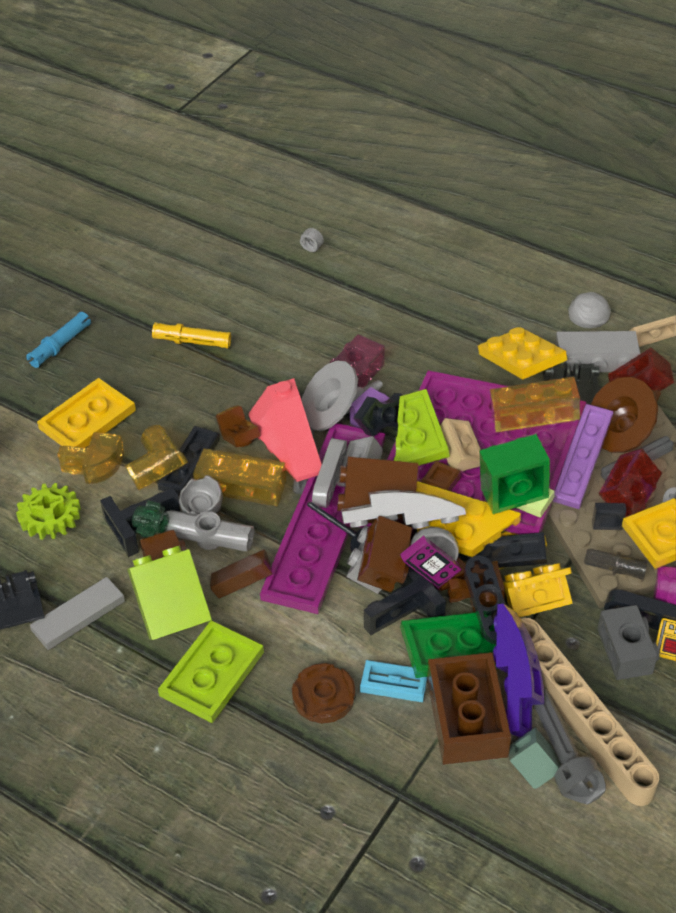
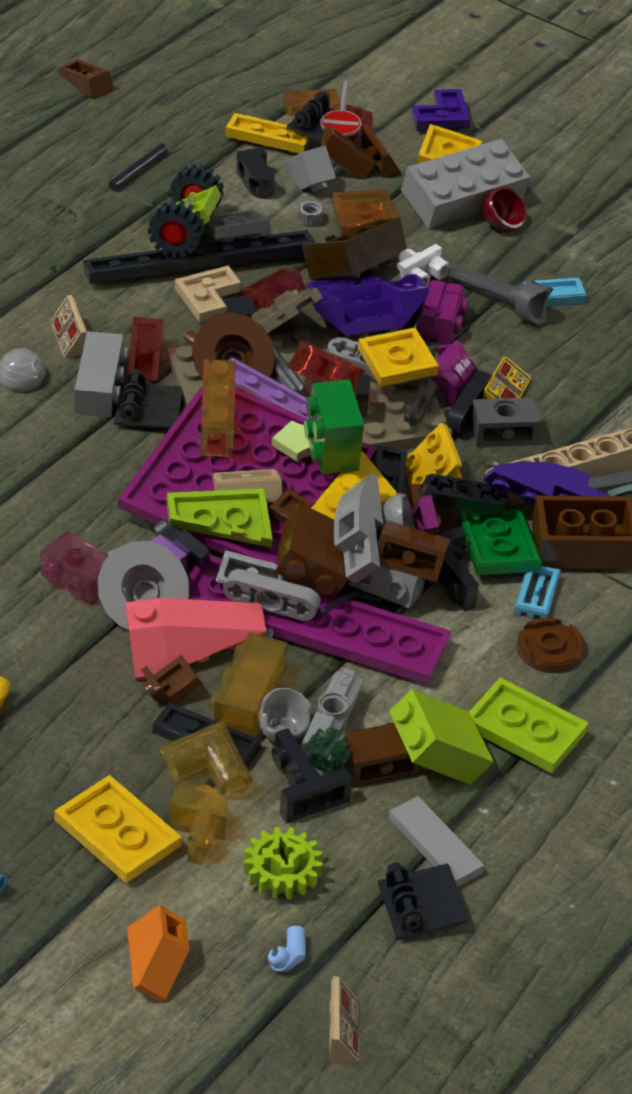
camera: 90 degrees left, 5 degrees down
reddish brown slope [210,549,273,599] -> none
yellow plate [478,327,567,379] -> none

